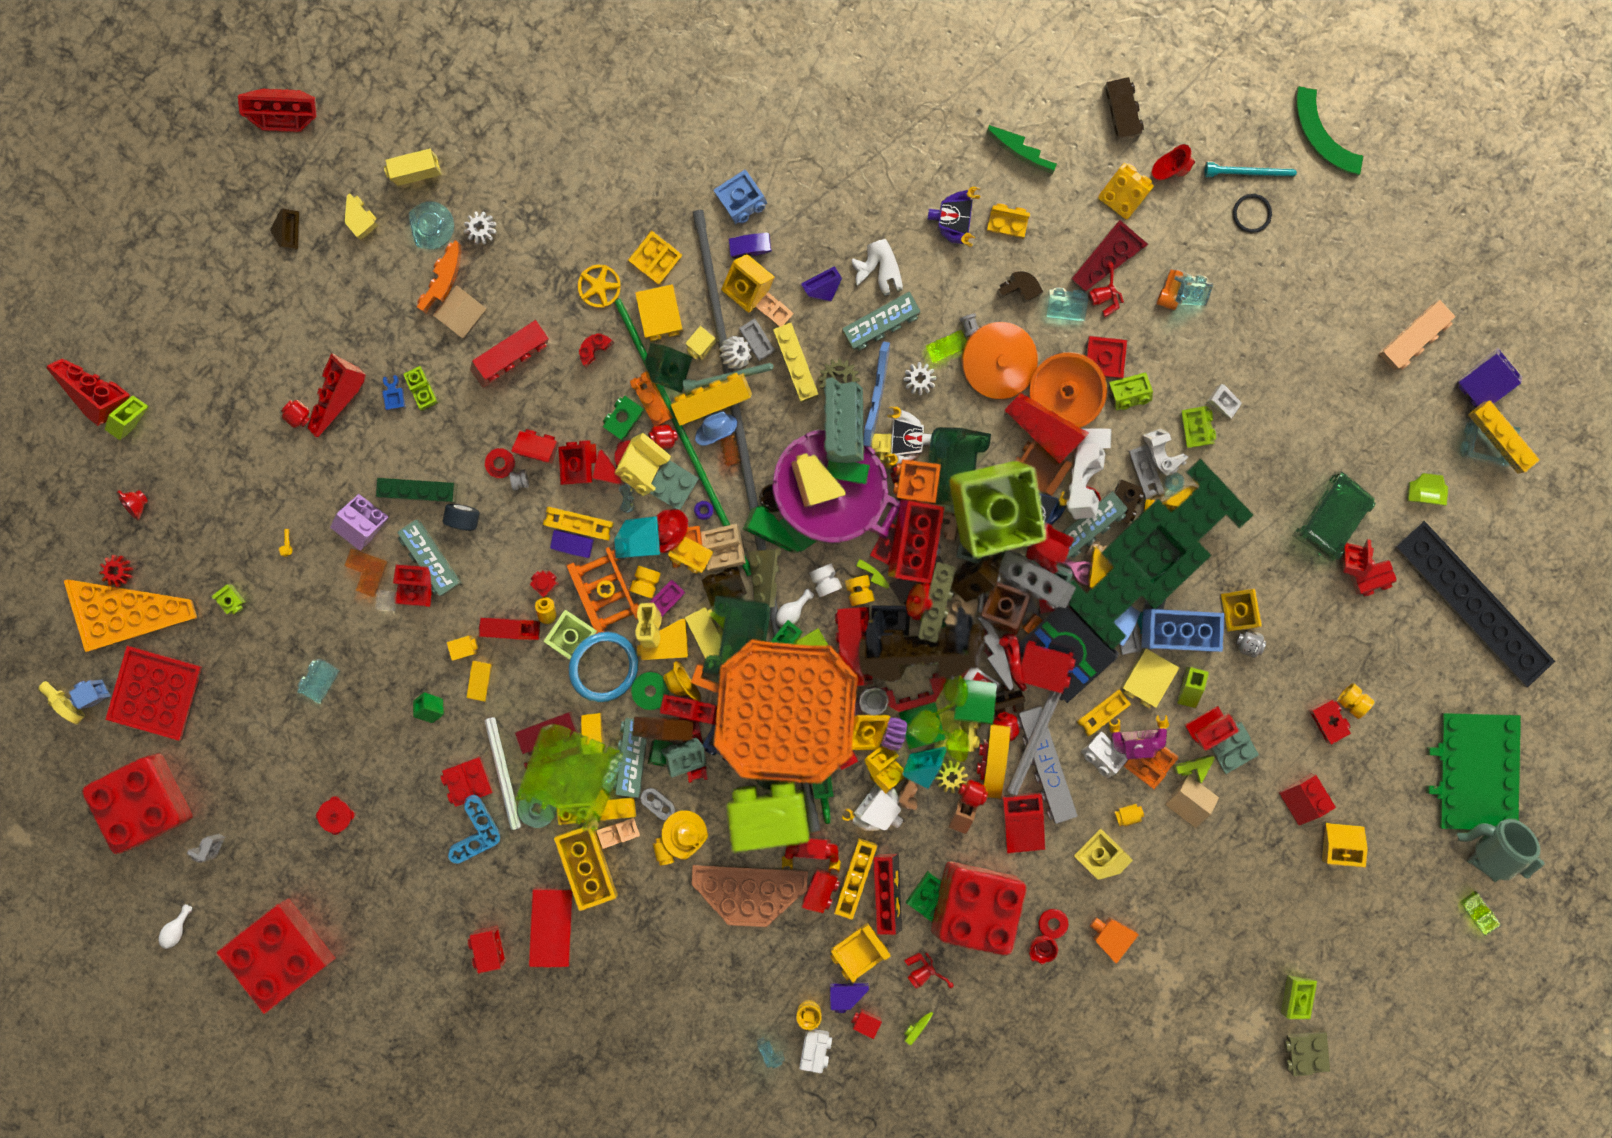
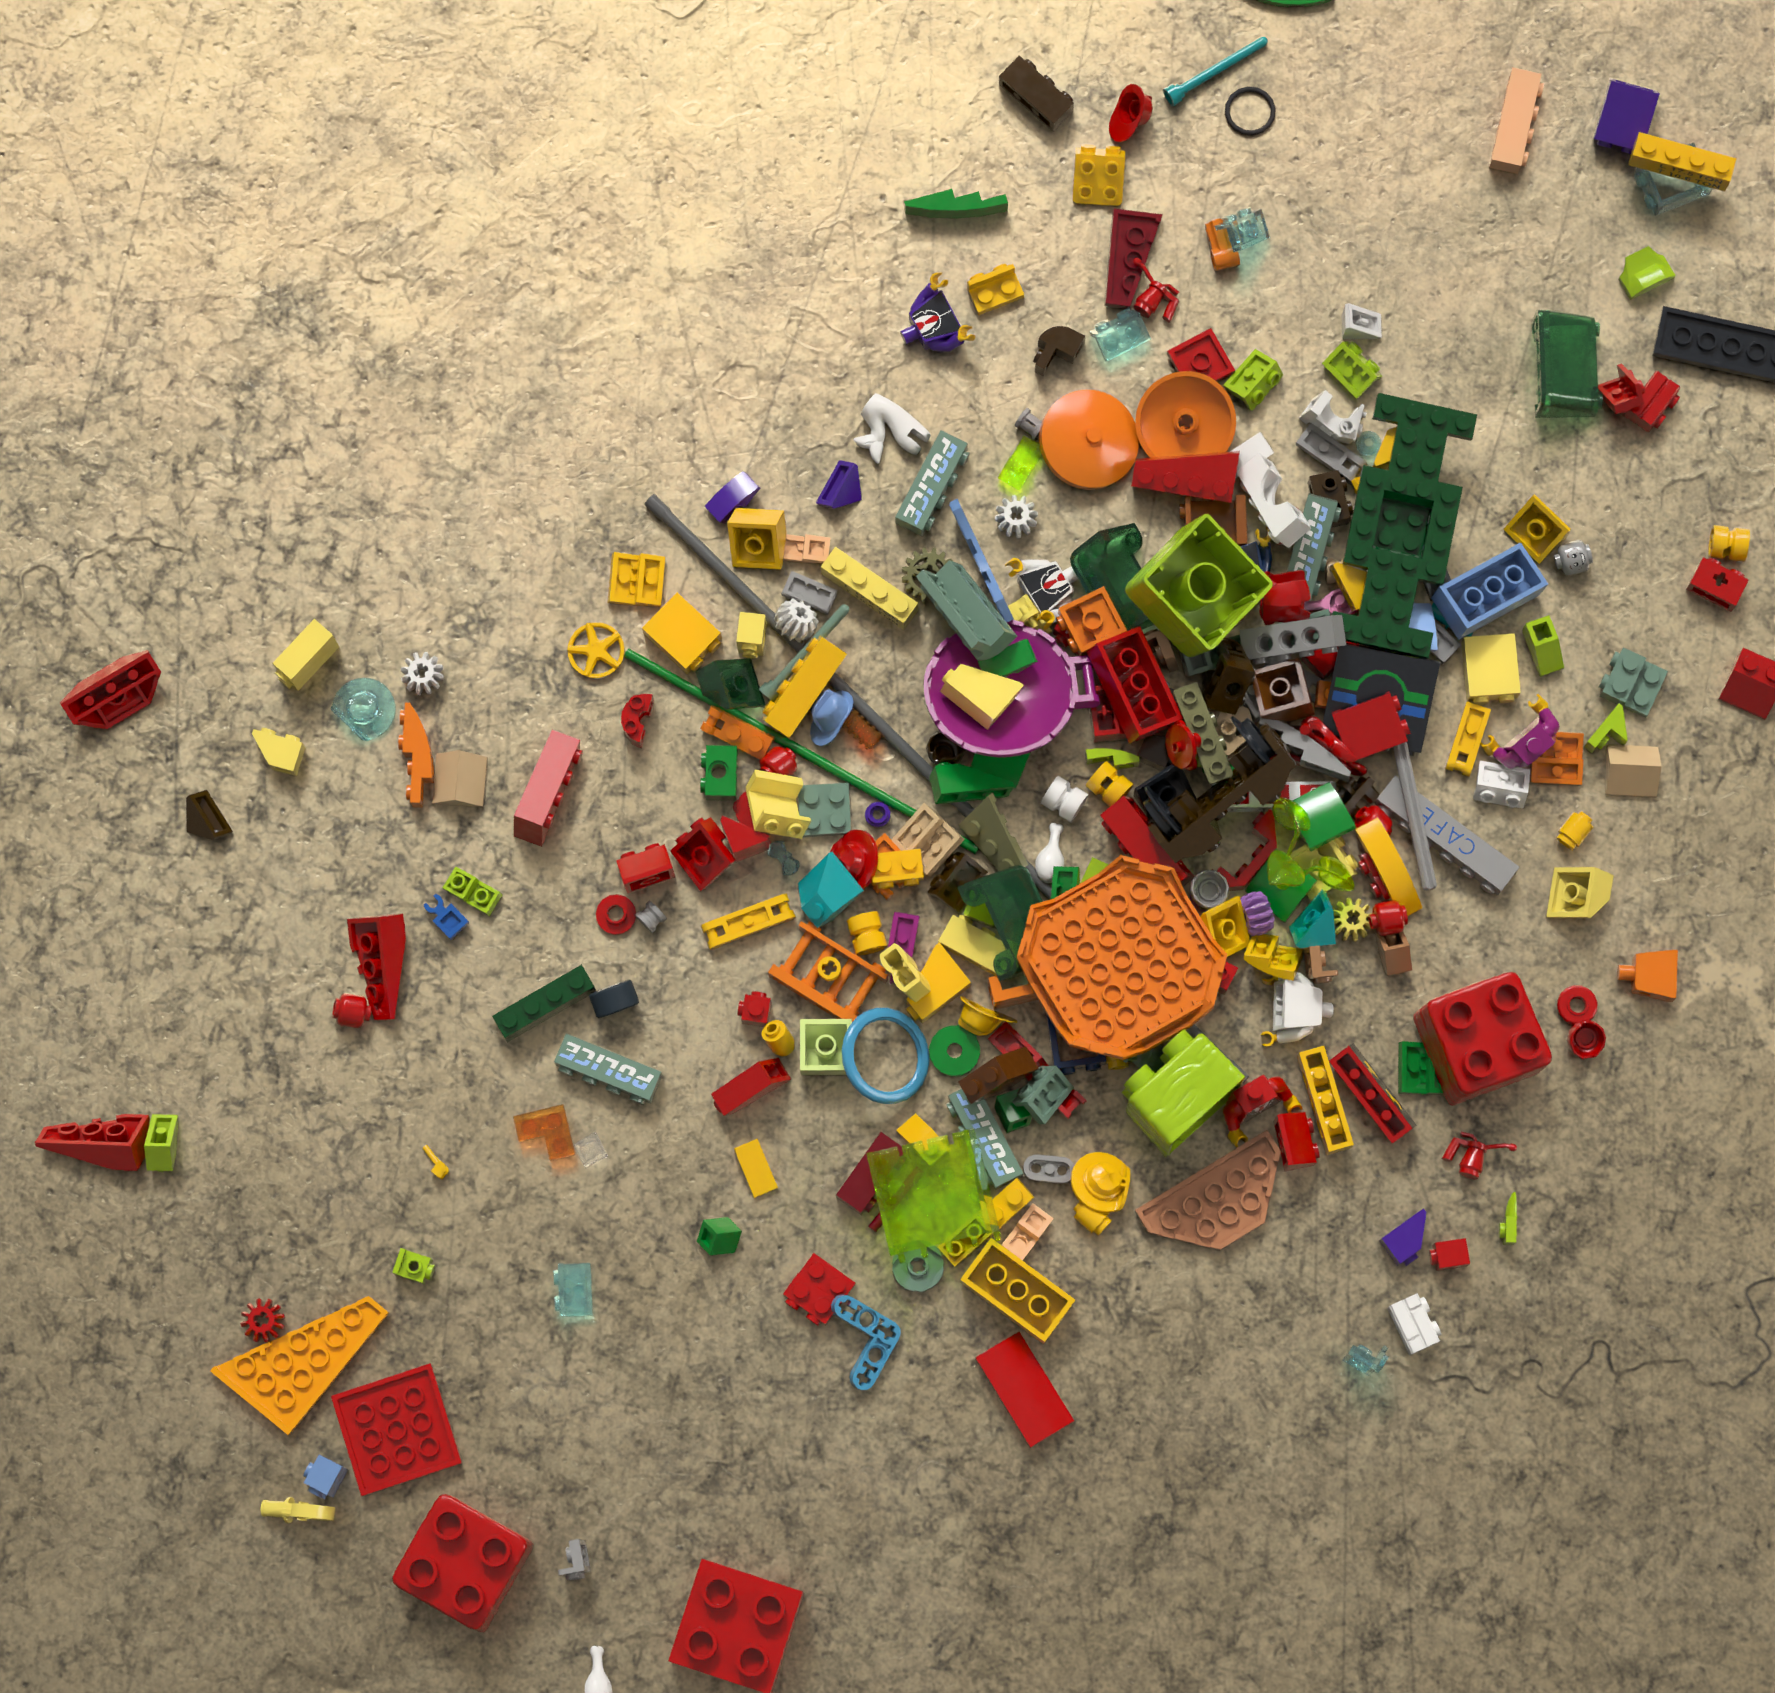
camera: 35 degrees left, 10 degrees down
red piece [116,490,148,521] -> none
red piece [316,796,355,835] -> none
lavender slope [330,494,389,551] -> none
red slope [393,564,431,607] -> none
yellow brick [447,635,478,661] -> none
red brick [468,925,506,974] -> none
white axle [485,717,521,830] -> none
dark purple slope [550,530,594,558] -> none
red slope [660,695,718,725] -> none
medium blue plate [714,169,768,224] -> none
yellow wheel [797,1000,822,1030] -> none
green piece [812,774,834,824] -> none
yellow panel [830,922,891,983] -> none
red slope [1001,792,1045,853] -> none
red panel [1185,706,1239,751] -> none

